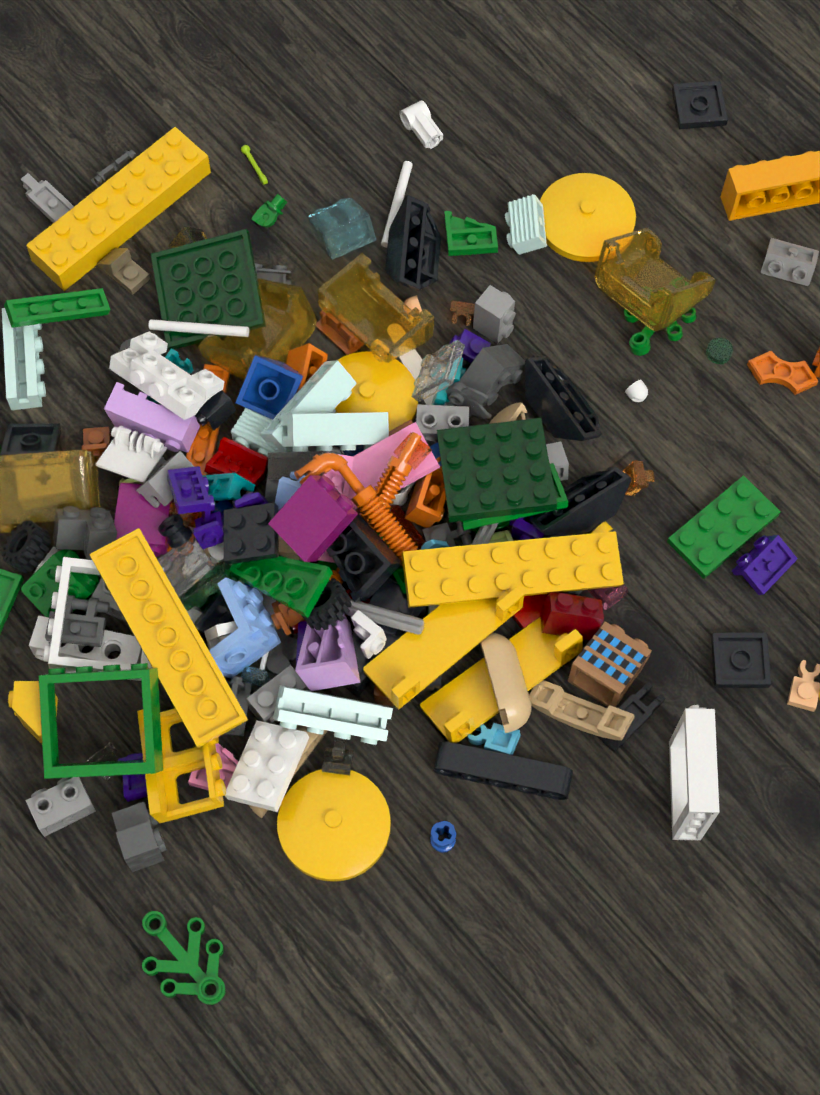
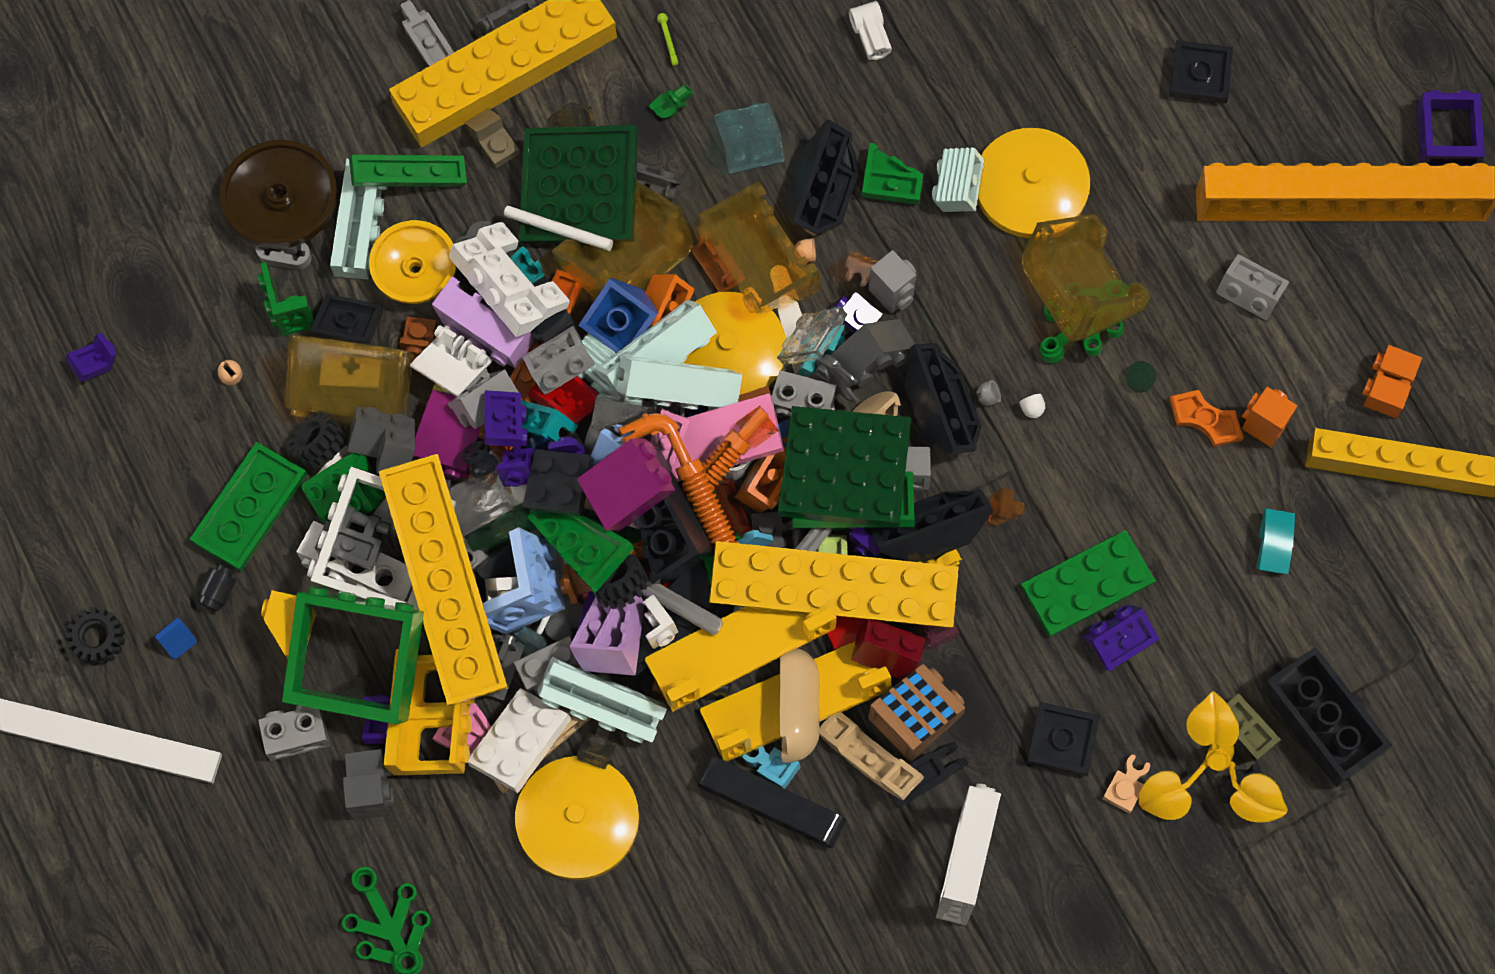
camera: 15 degrees right, 5 degrees up
white bar [381,161,413,248] -> none
blue bush [430,821,456,853] -> none
none -> yellow dish [369,220,457,304]
none -> light grey bracket [522,326,595,394]
none -> light grey hinge [976,380,1001,406]

